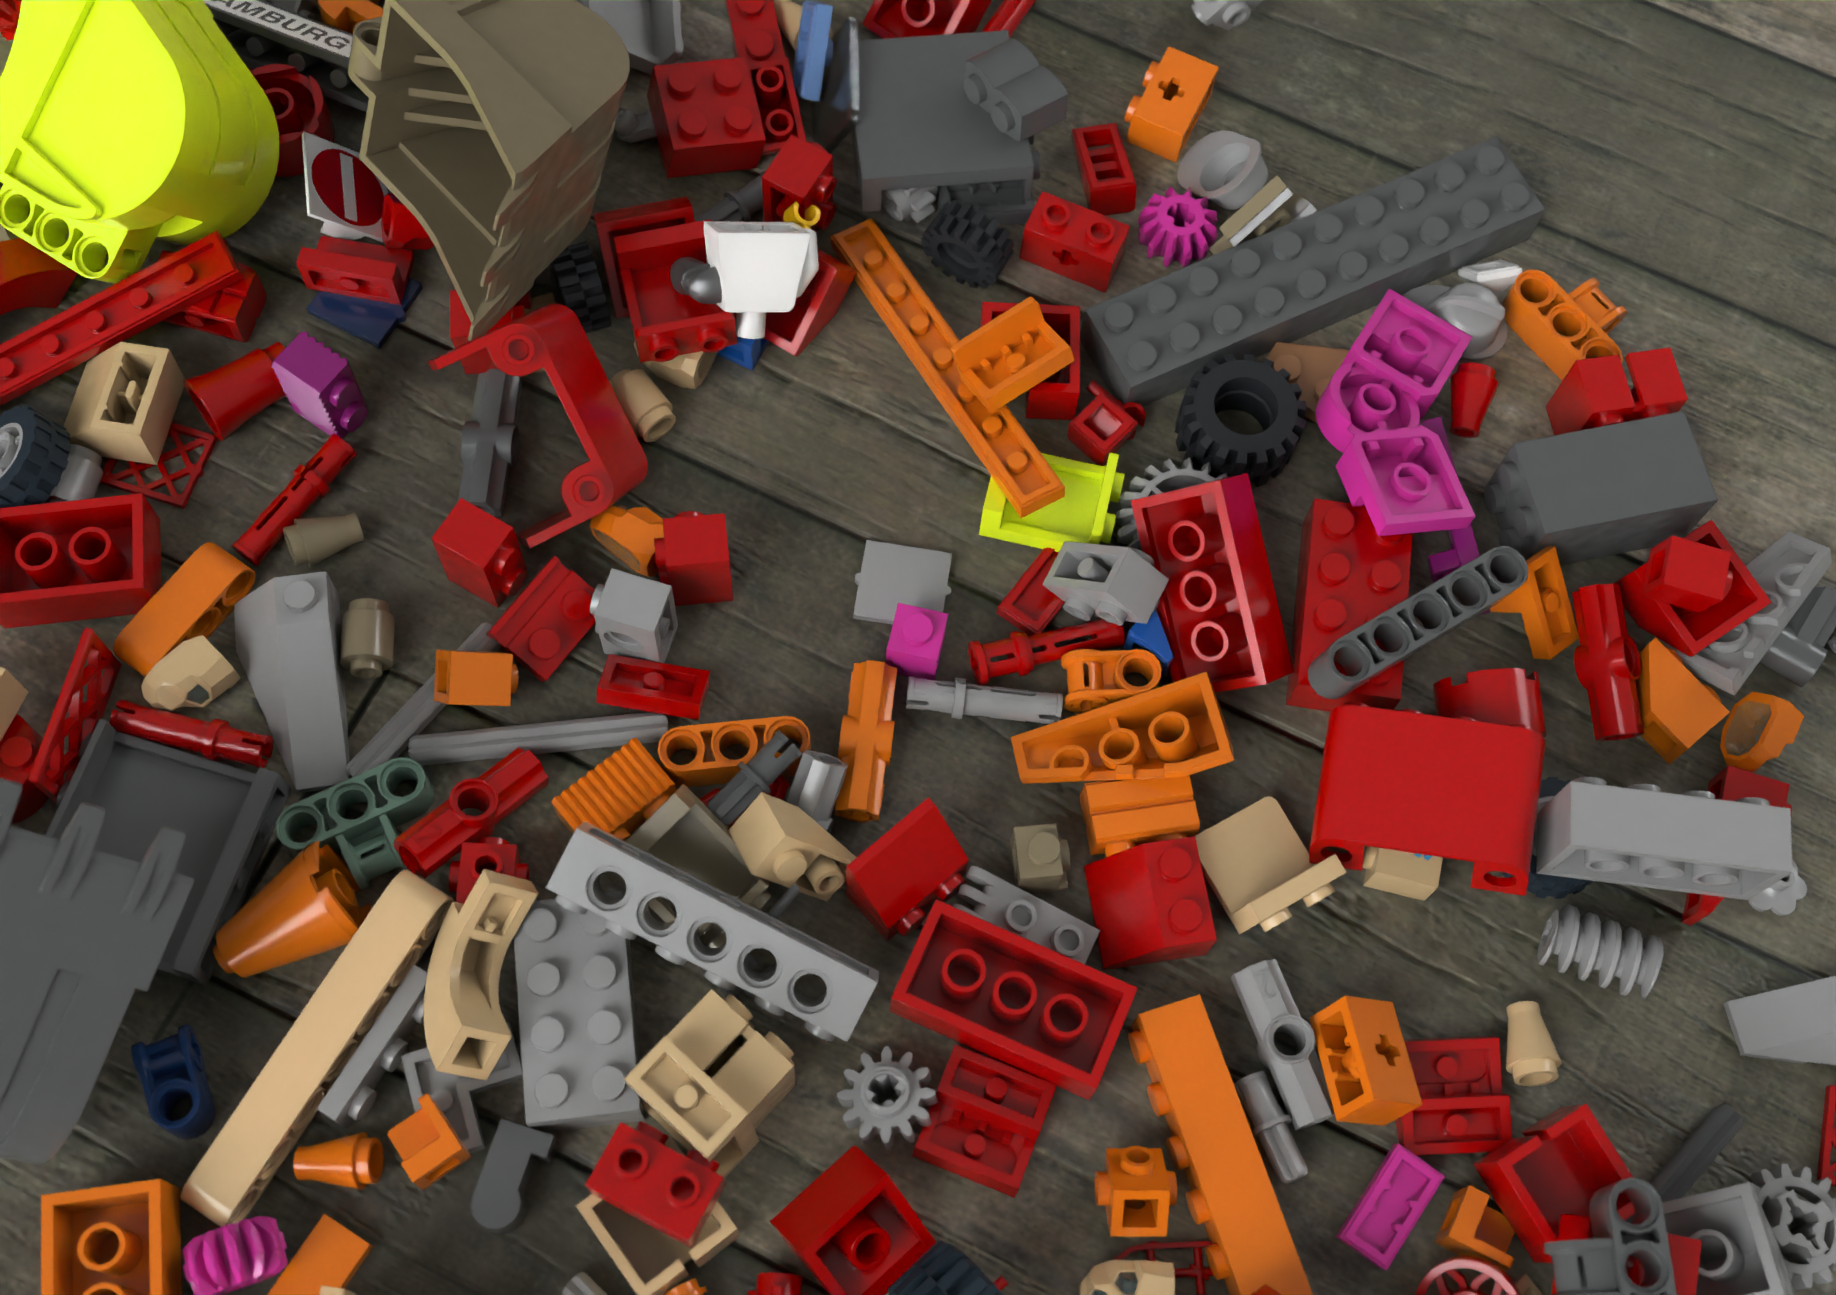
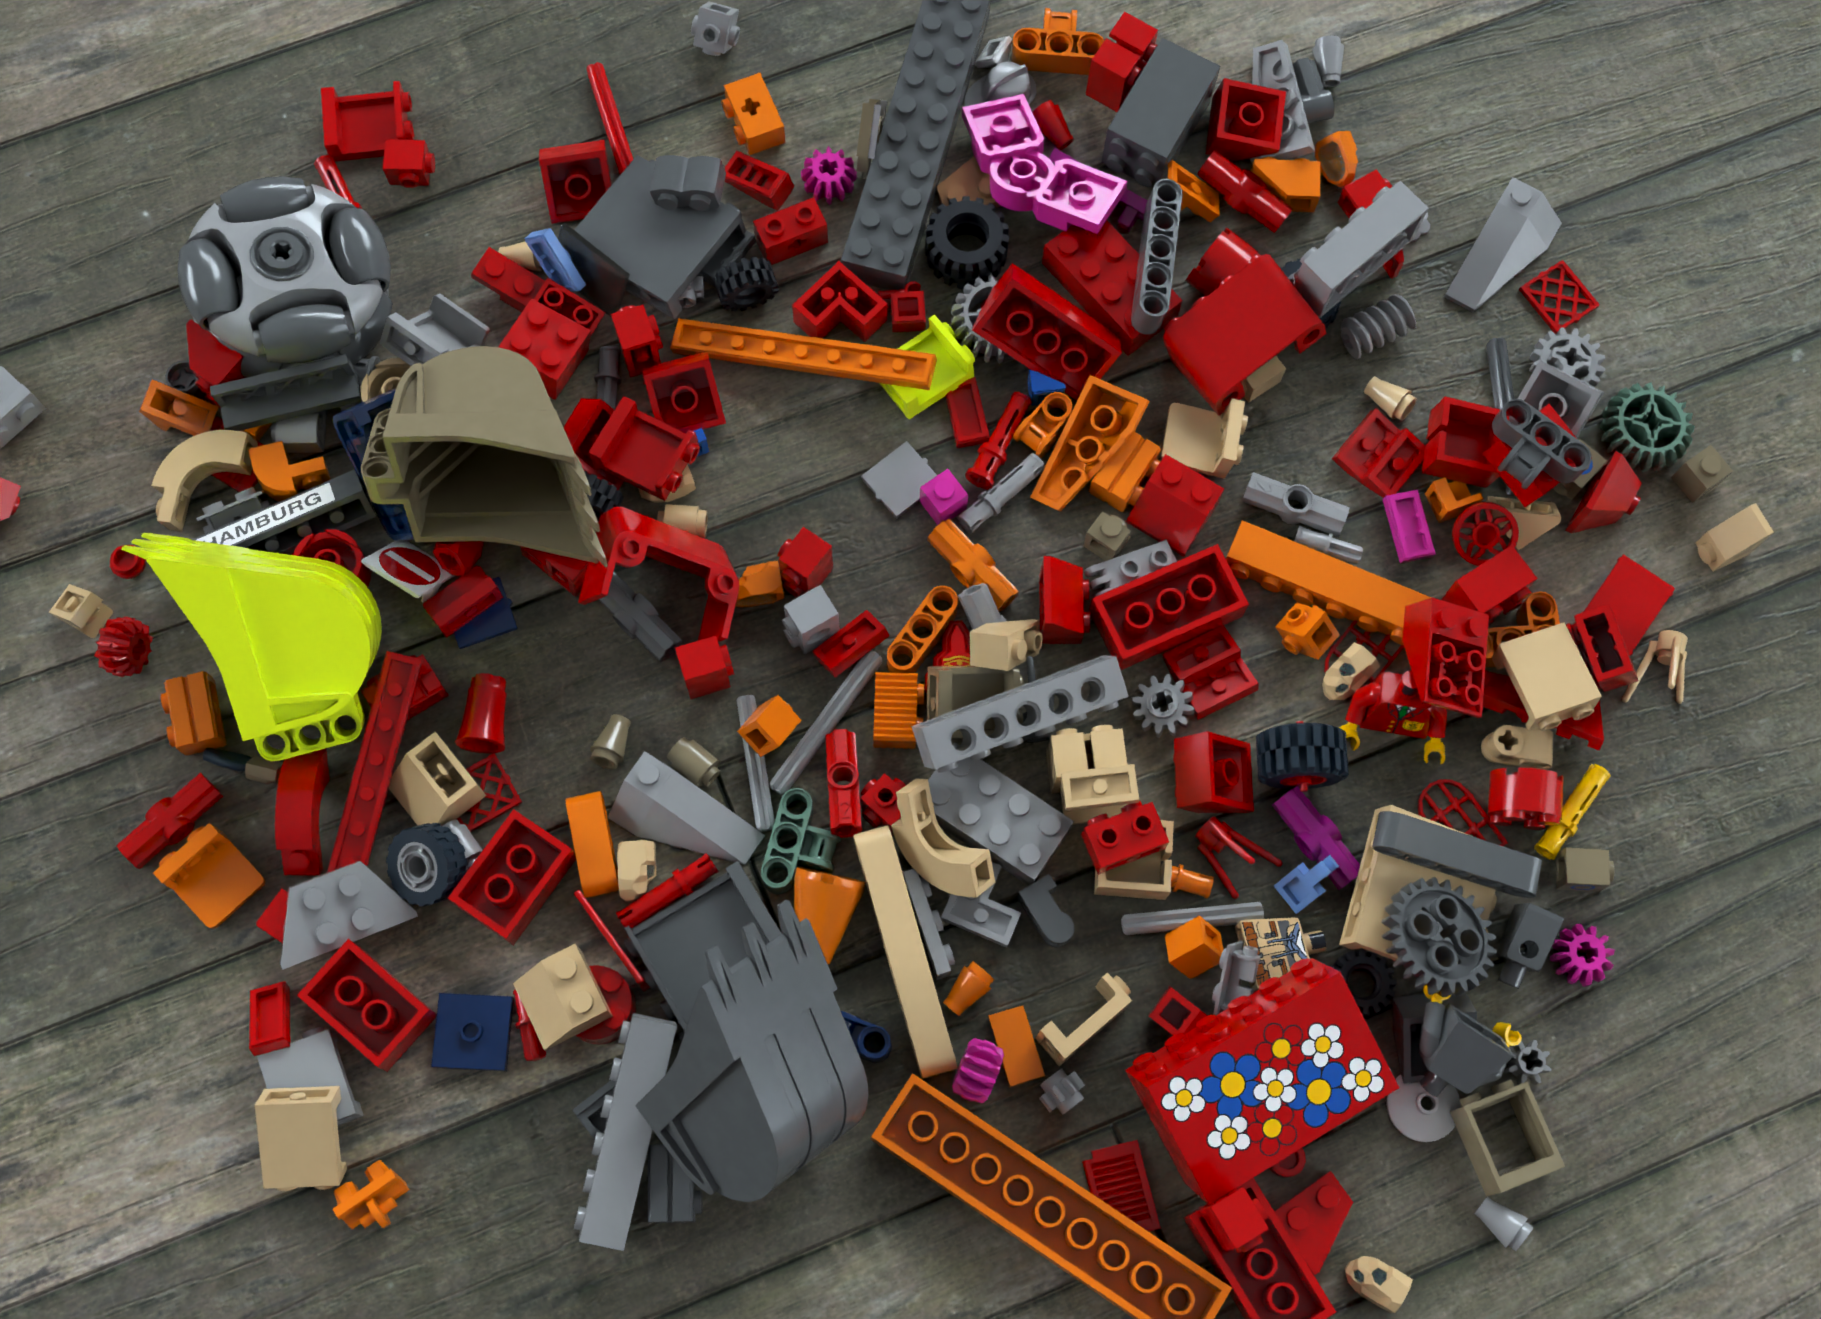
camera: 45 degrees left, 5 degrees up
red pin [231,434,357,567] -> none
magenta brick [271,331,368,439] -> none
orange panel [388,1093,472,1190] -> none
red plate [486,555,596,682] -> none
white torso [670,201,821,339] -> none
dark grey axle [707,730,802,826] -> none
orange bracket [950,296,1075,413] -> none
light grey brick [1042,541,1169,626] -> none
light grey piece [1177,130,1269,210] -> none
orange brick [1309,995,1423,1126] -> none
red brick [1642,535,1733,613] -> none

